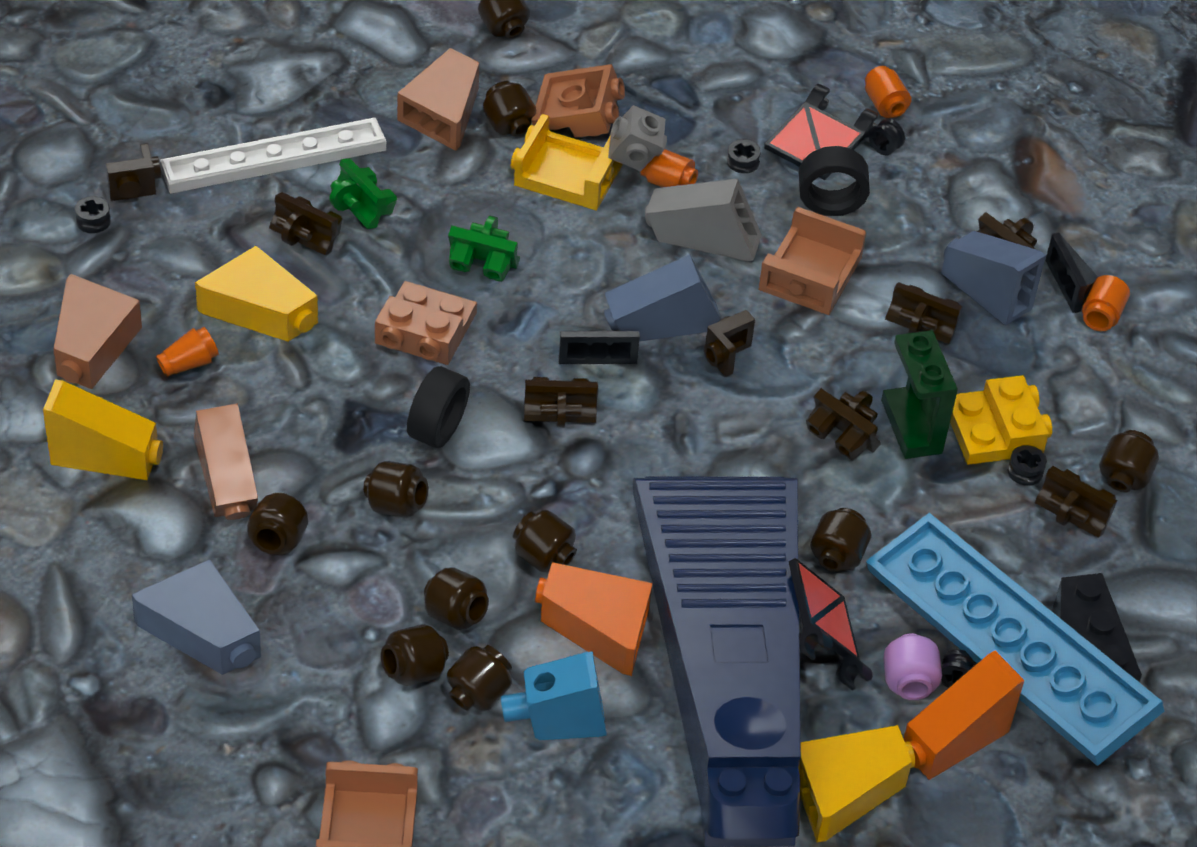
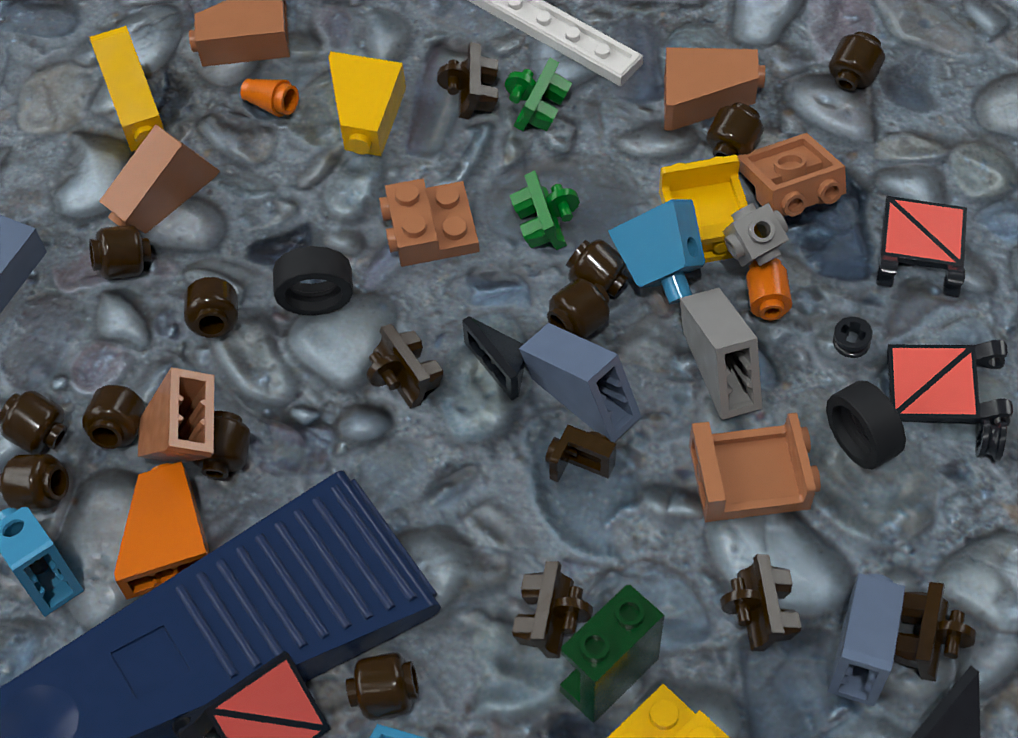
camera: 65 degrees right, 10 degrees up
none -> nougat slope [138,367,214,463]
none -> dark brown head [547,279,610,339]
none -> dark brown head [566,239,629,297]
none -> dark azure torso [608,199,705,304]
none -> flag [876,196,967,297]

